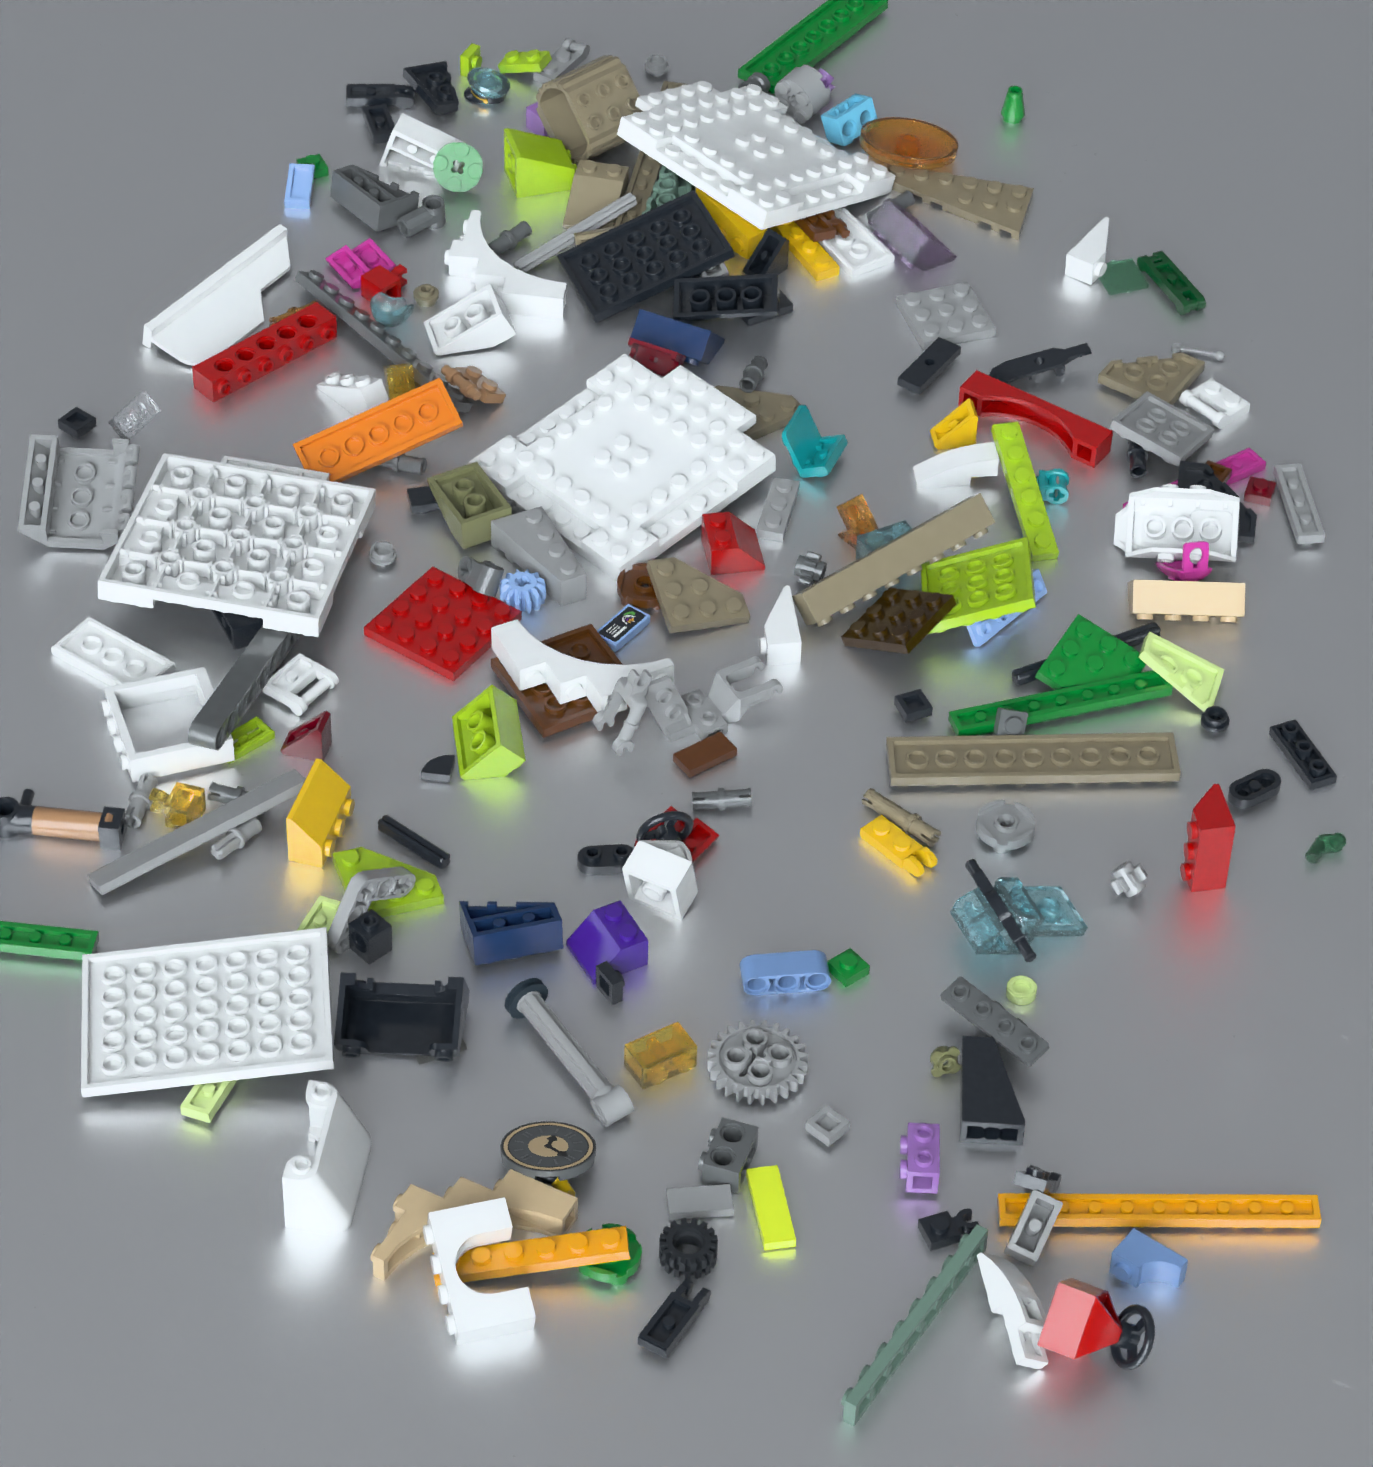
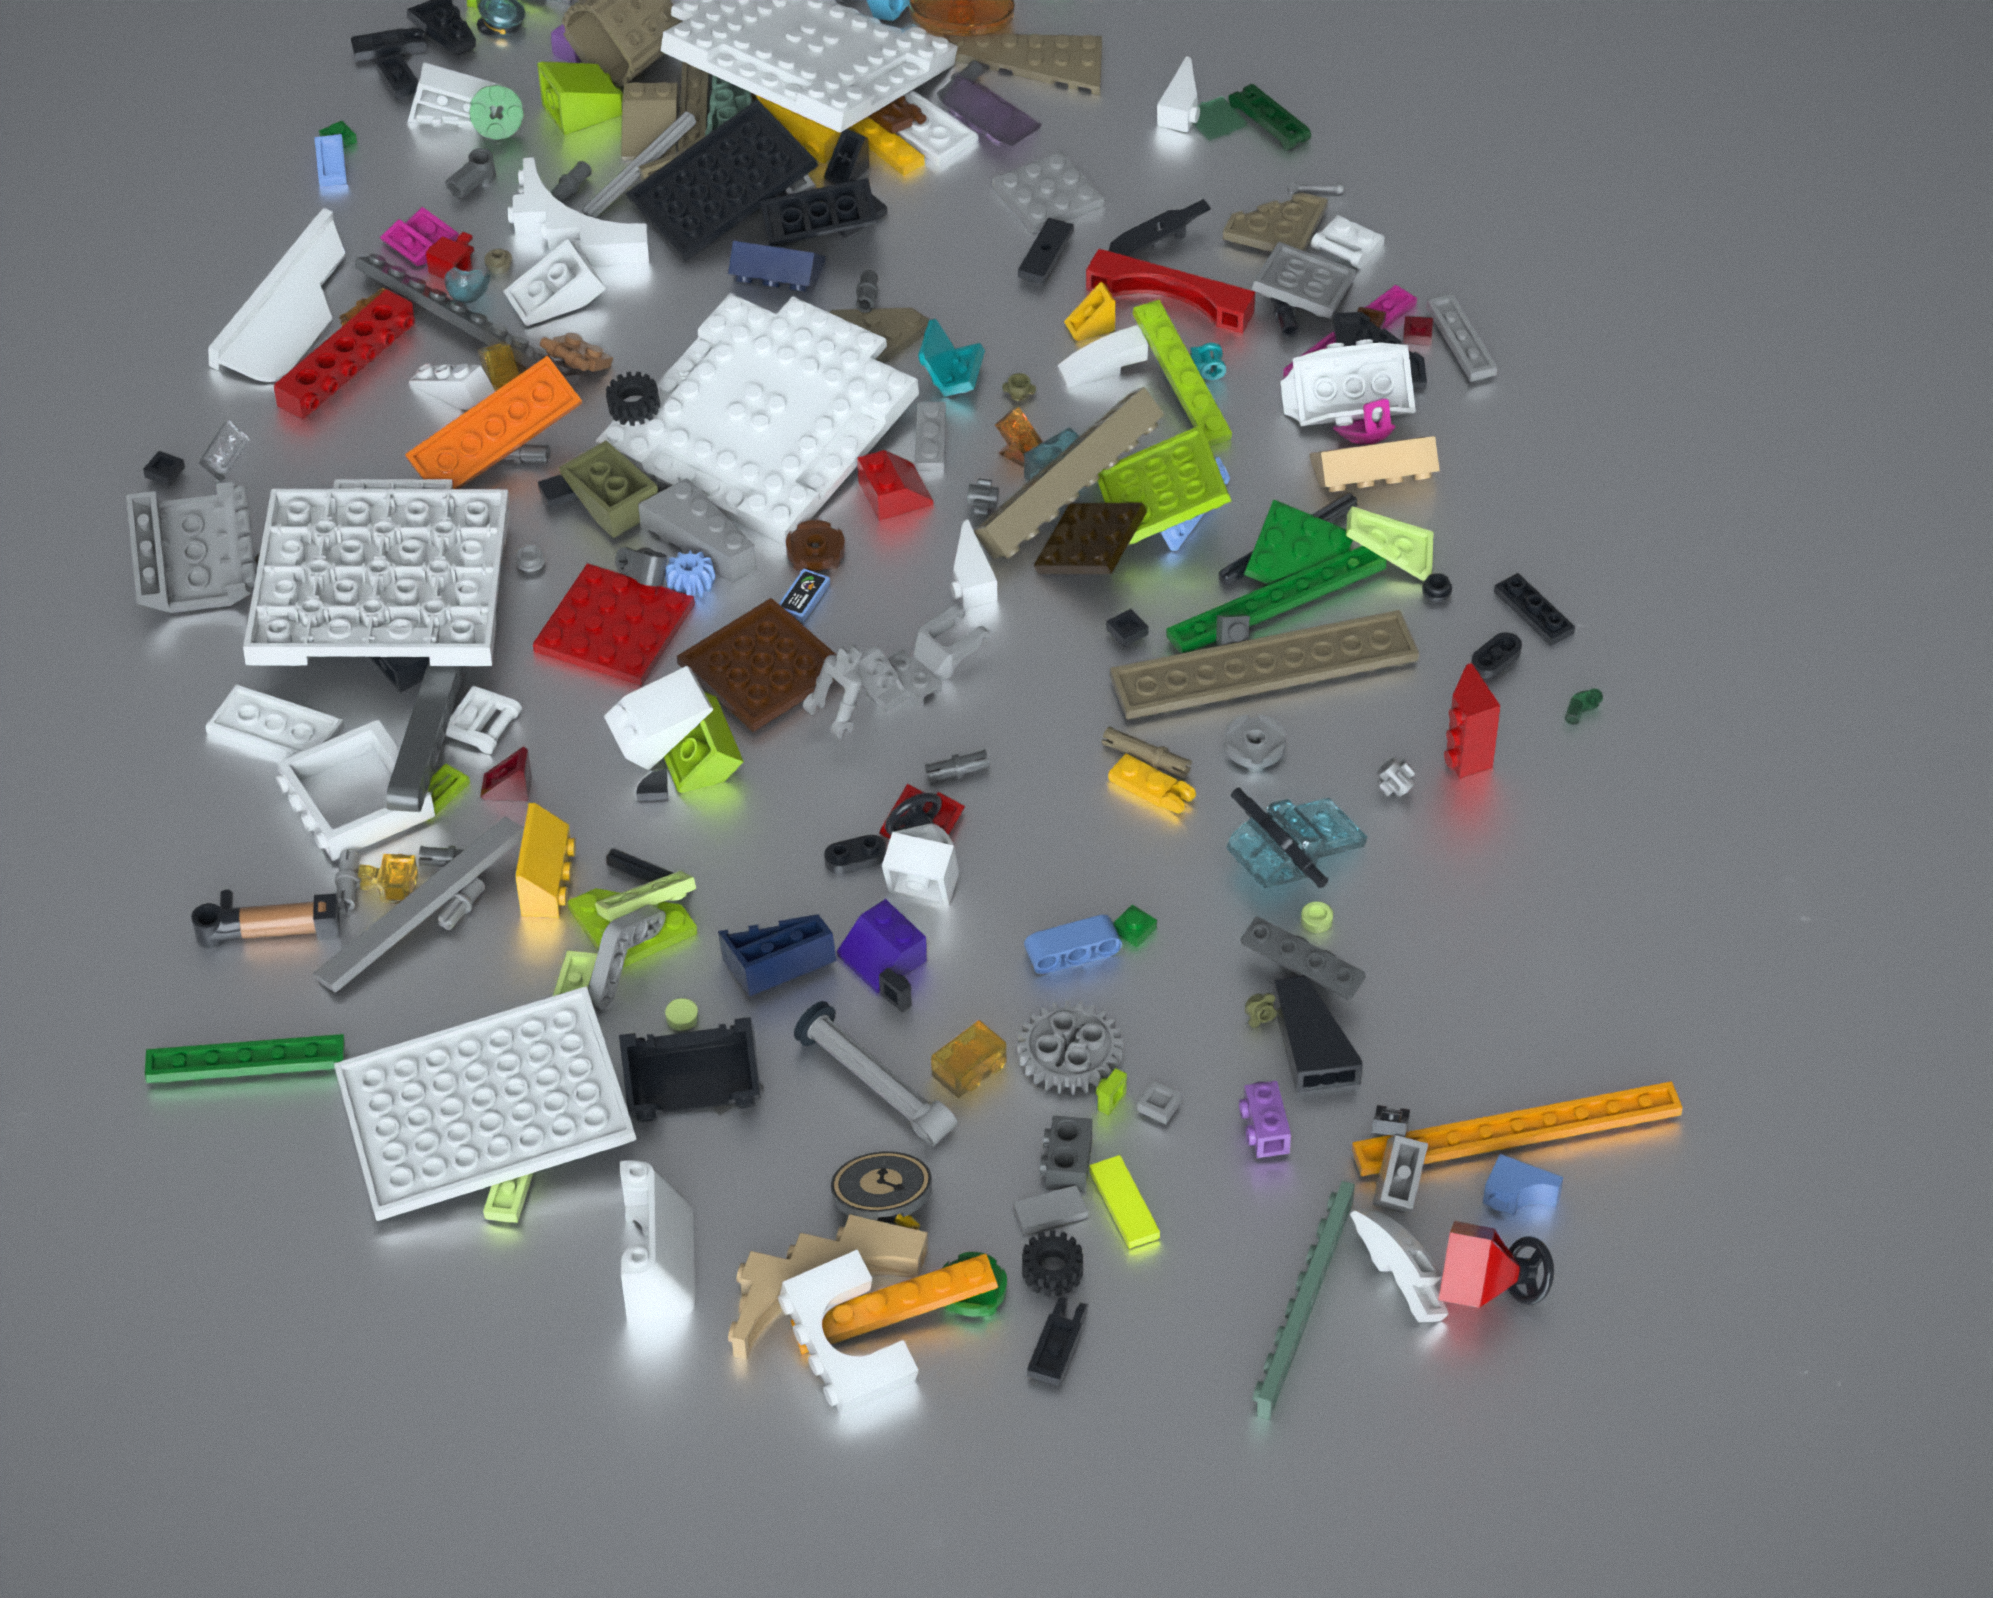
camera: 10 degrees left, 5 degrees up
dark grey wedge [330,164,420,232] -> none
black brick [348,909,392,965] -> none
white arch [491,619,674,713] -> none
dark red hinge [628,337,686,377] -> none
dark tan plate [646,557,751,634] -> none
reddish brown tile [673,731,737,778] -> none
black plate [918,1209,979,1251] -> none
none -> yellowish green plate [595,871,696,922]
none -> white slope [604,666,713,770]
none -> black tyre [606,371,660,426]
none -> yellowish green tile [665,998,698,1031]
none -> olive plate [1002,373,1036,401]
none -> lime plate [1096,1068,1127,1116]

